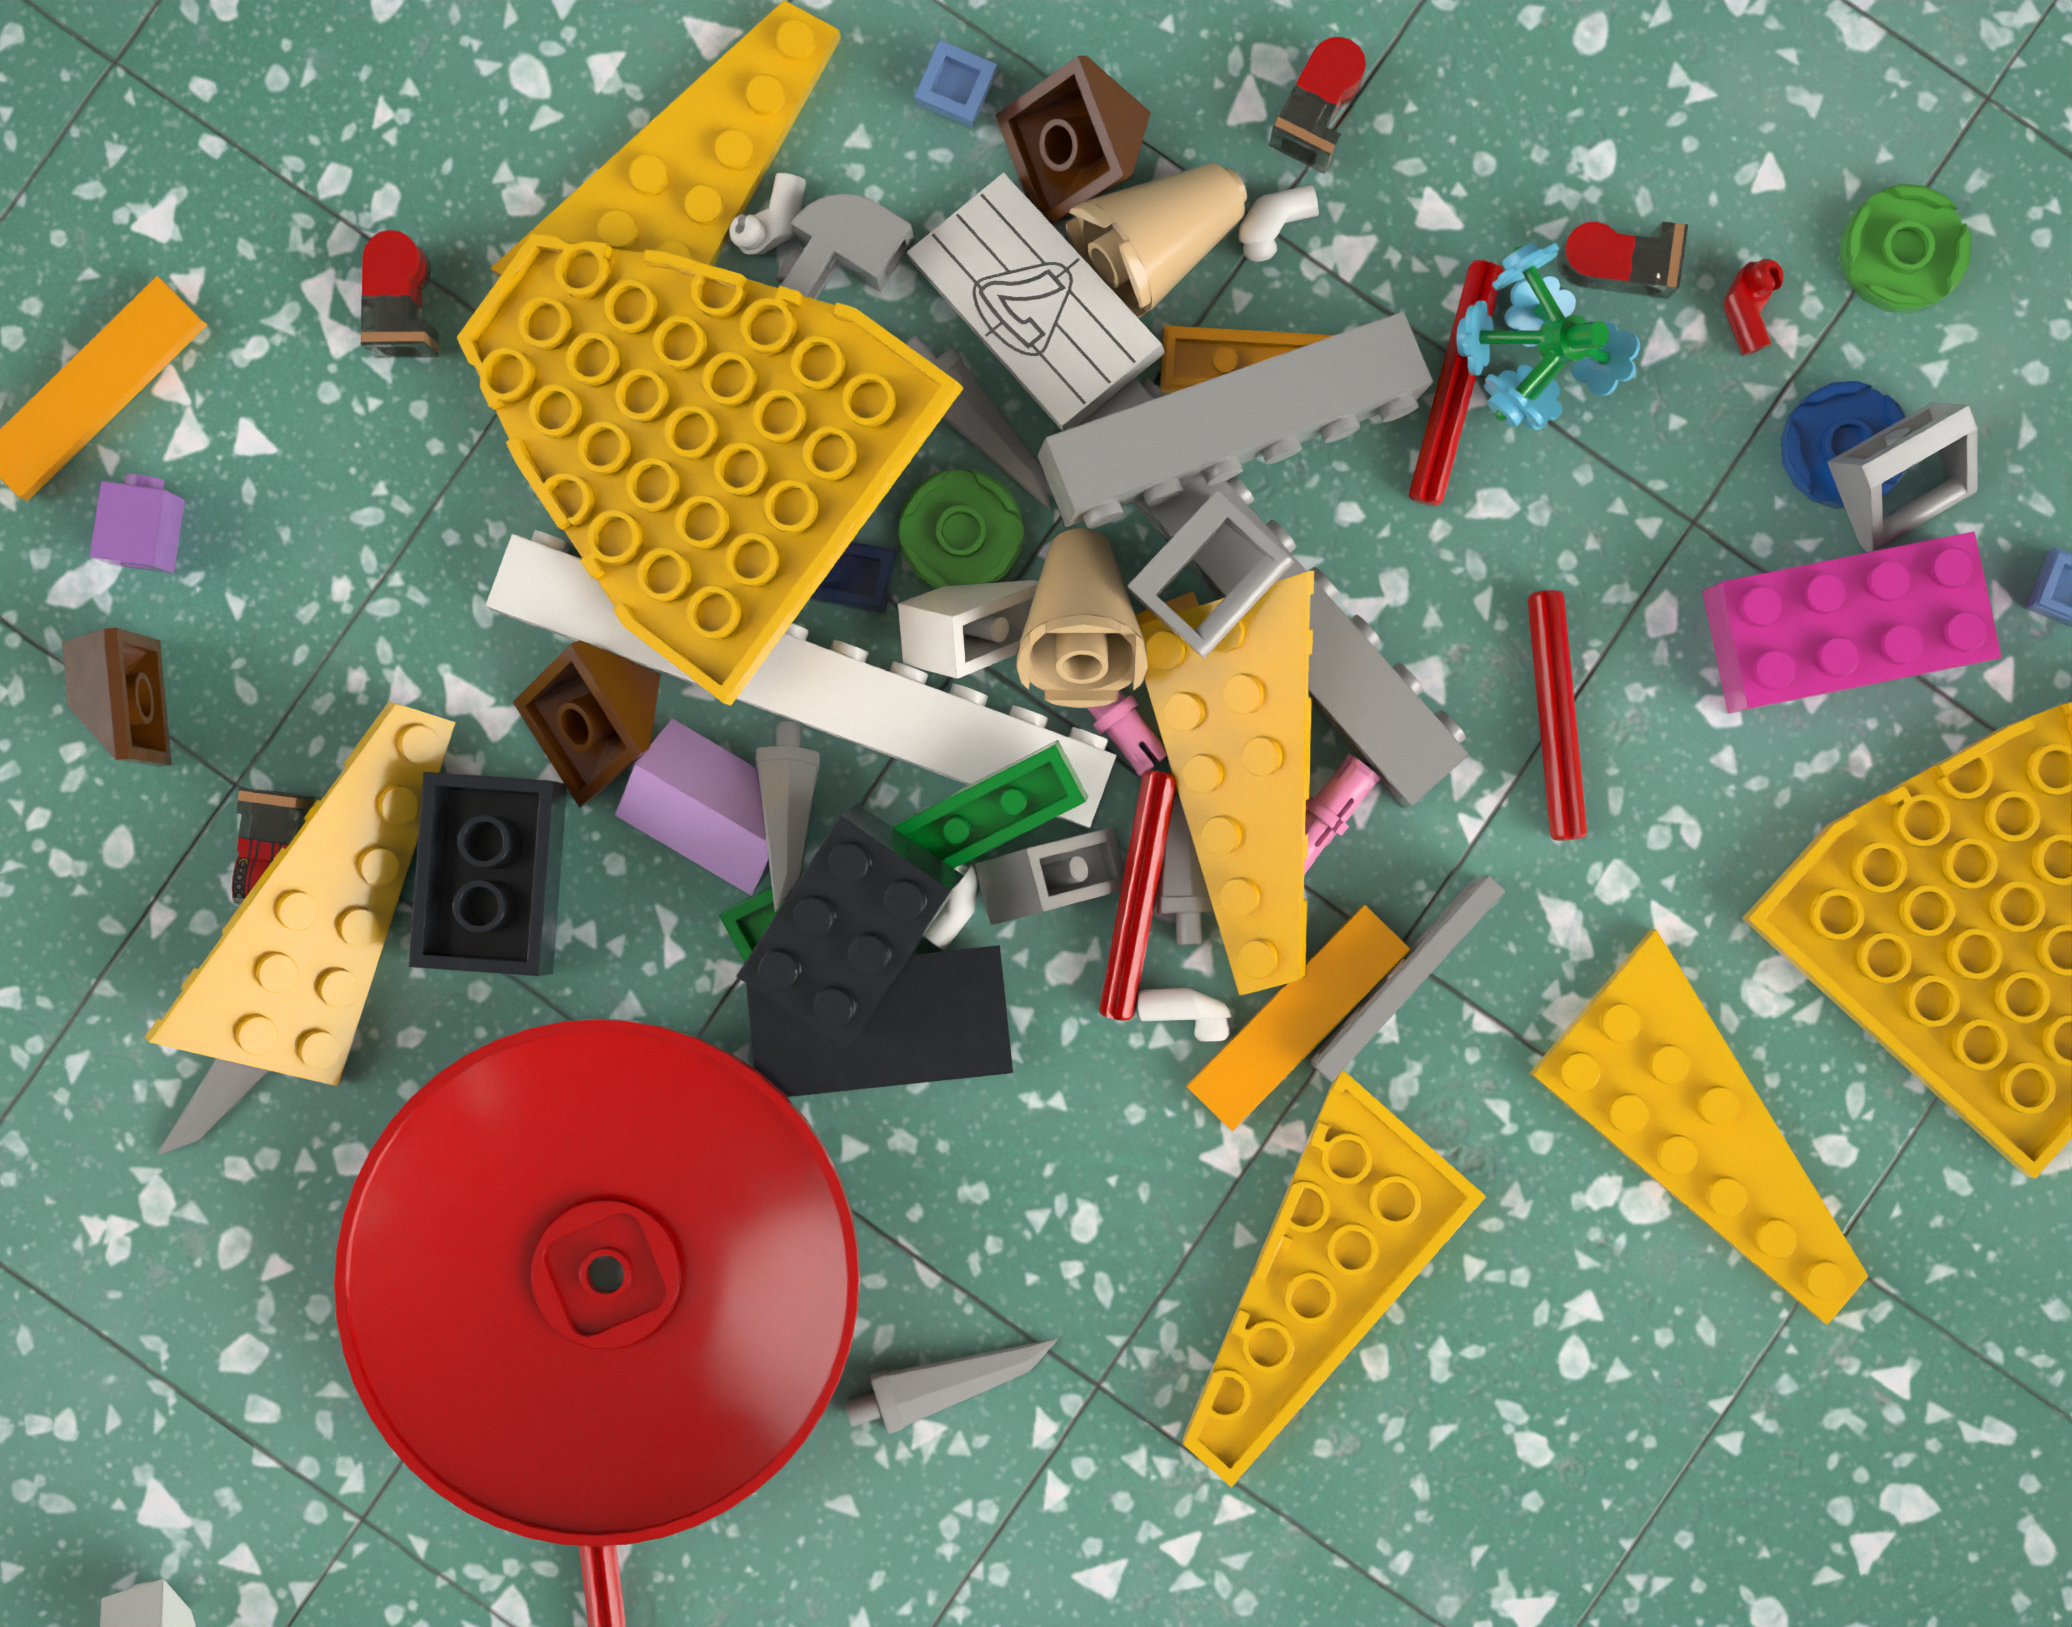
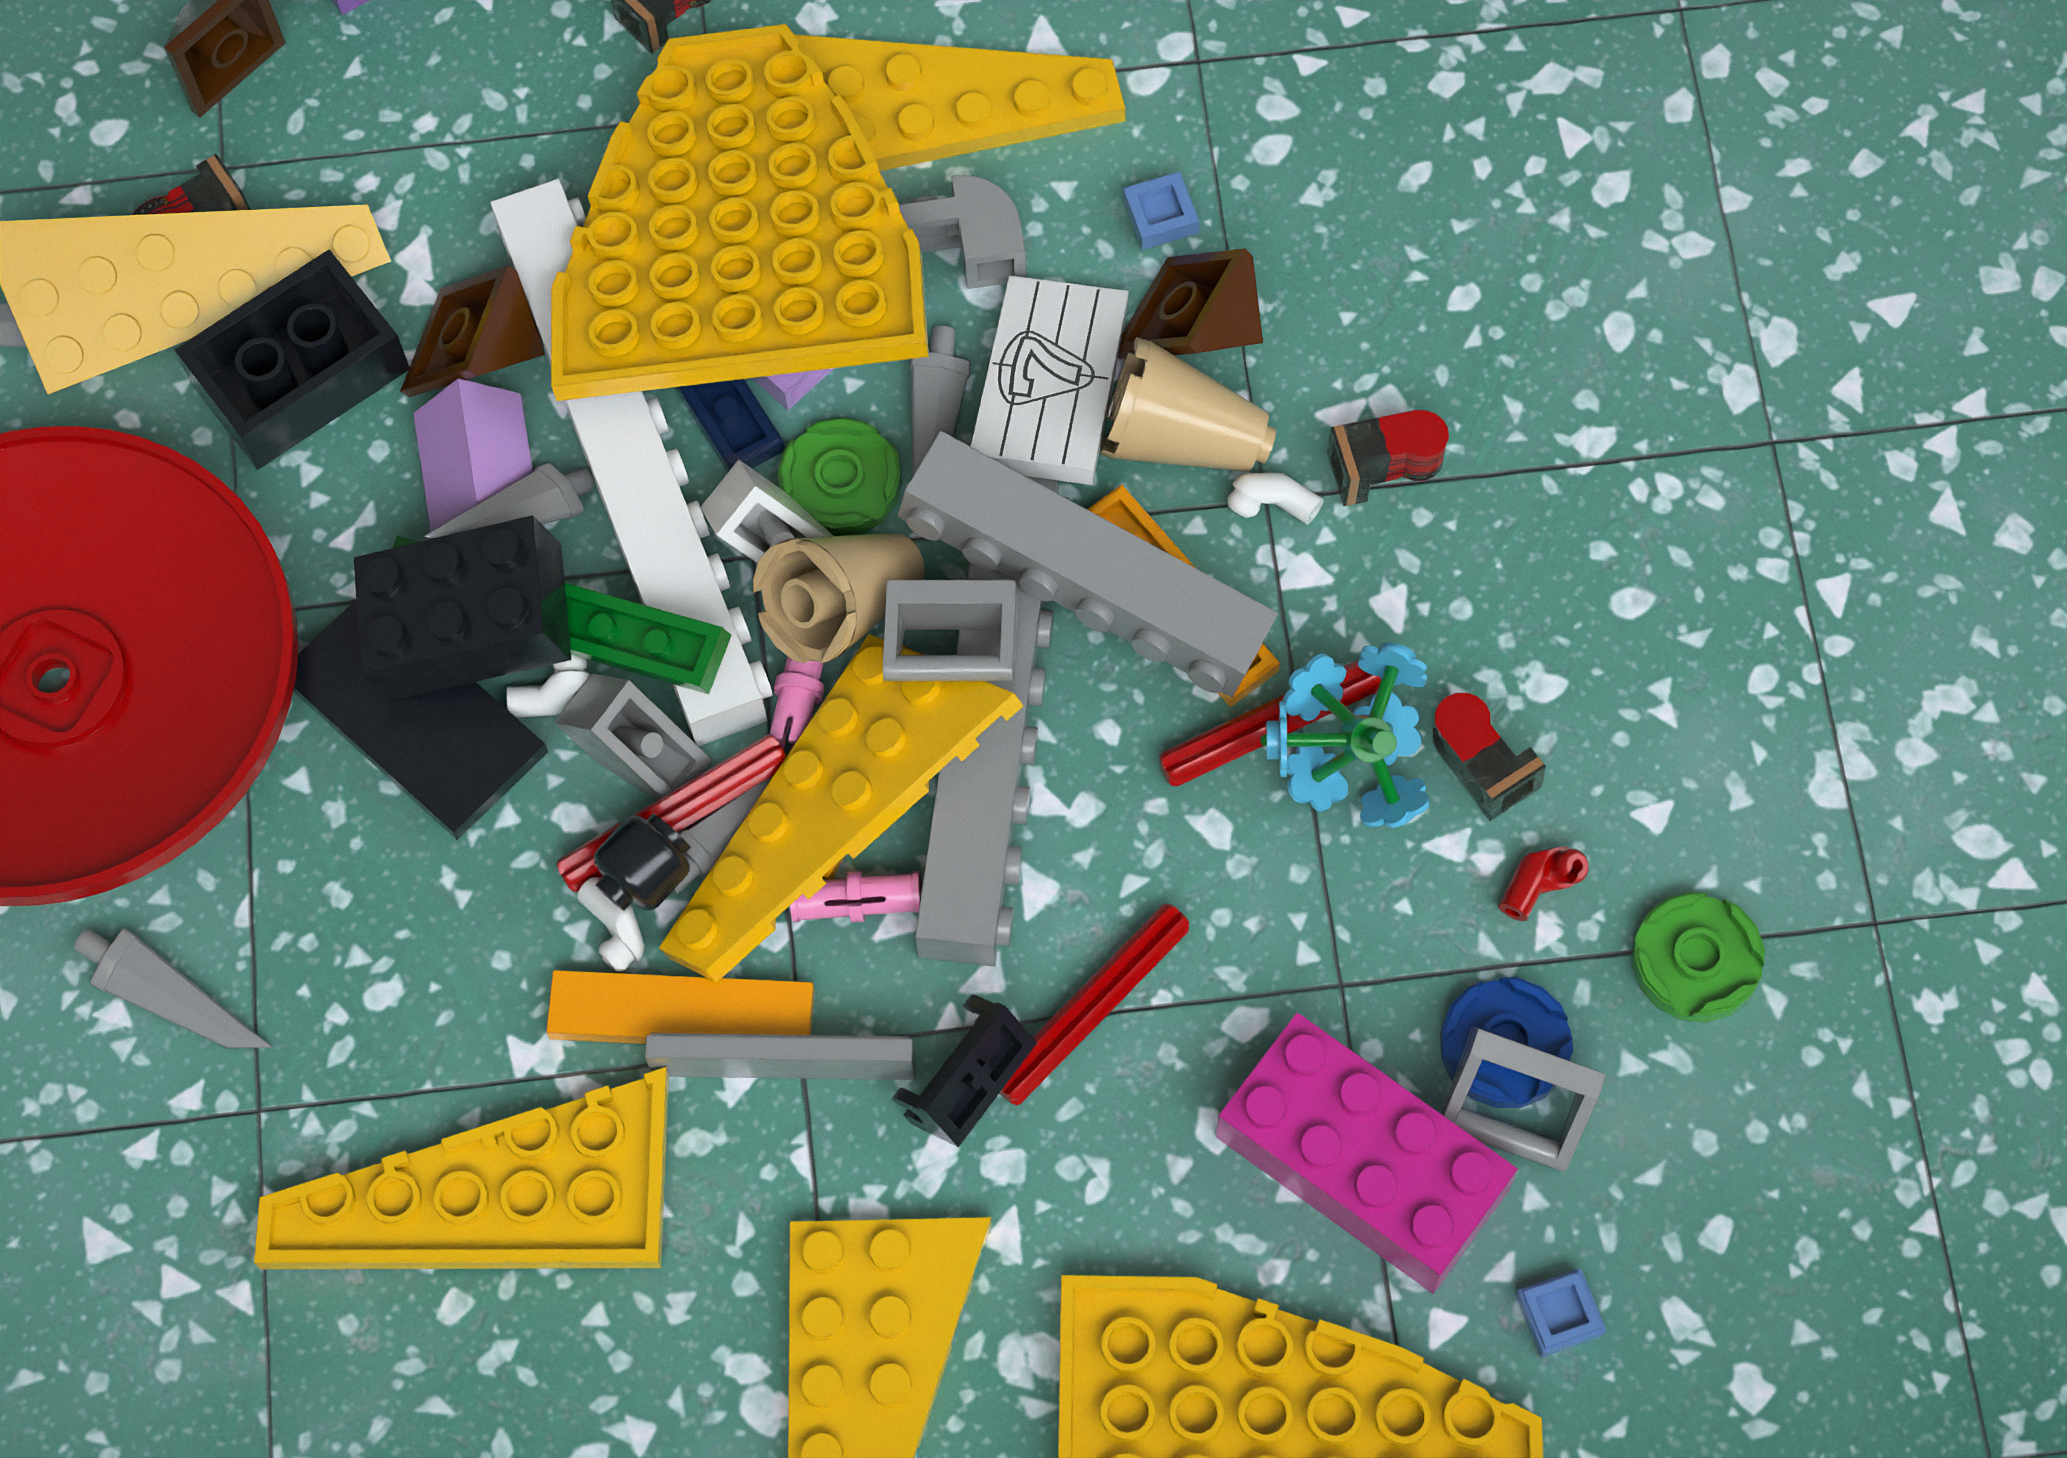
camera: 50 degrees right, 20 degrees down
white arm [729,173,806,255] -> none
none -> black head [593,813,691,911]
none -> black hinge [891,995,1037,1147]

